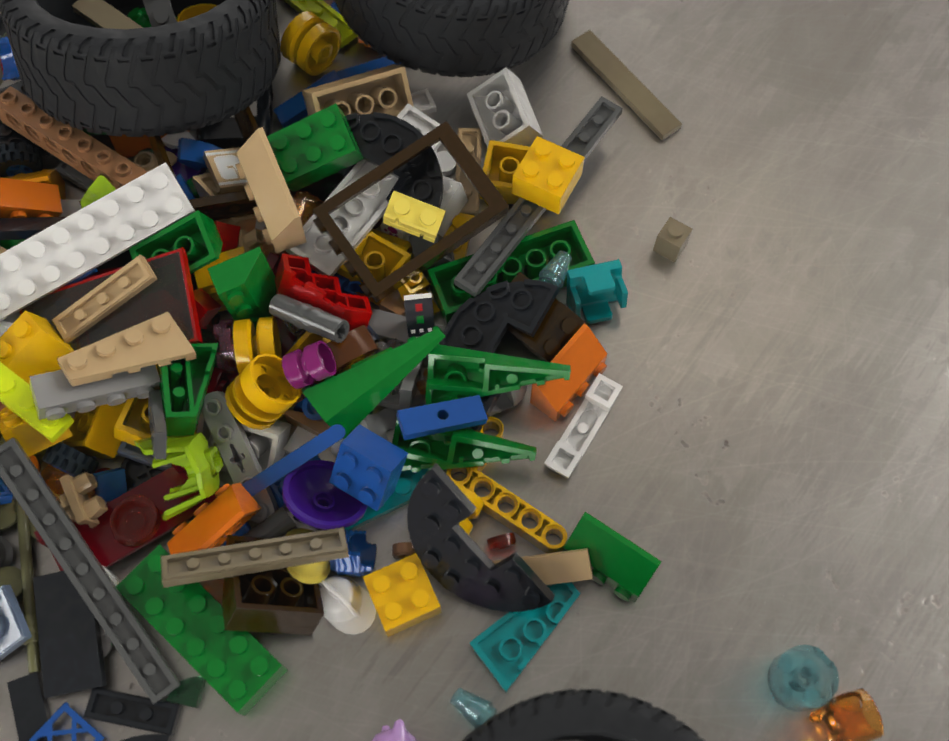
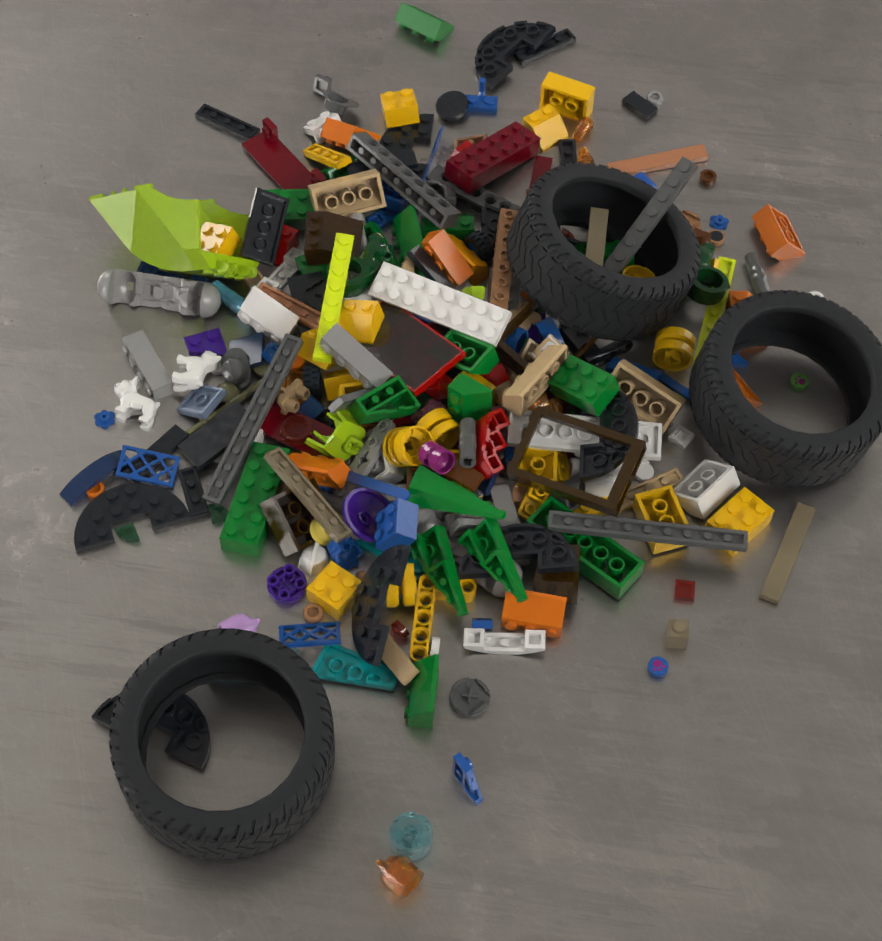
camera: 60 degrees right, 10 degrees down
tan tile [52,255,158,344] -> none
tan wing [57,312,196,387] -> none
light yellow brick [383,191,446,243] -> none
blue tile [396,395,488,440] -> none
black slope [404,293,435,339] -> none
yellow brick [512,136,585,214] -> none
clear light blue cone [539,251,572,288] -> none
teal panel [566,259,628,324] -> none
none -> dark purple tile [267,564,307,604]
none -> blue window [278,621,341,648]
none -> medium nougat tile [303,603,323,623]
none -> white tile [429,636,440,656]
none -> dark grey tile [449,678,490,718]
none -> blue wing [452,752,483,805]
none -> blue tile [472,618,493,629]
none -> blue tile [647,657,669,678]
none -> clear red tile [674,579,696,602]
none -> yellow brick [705,487,775,557]

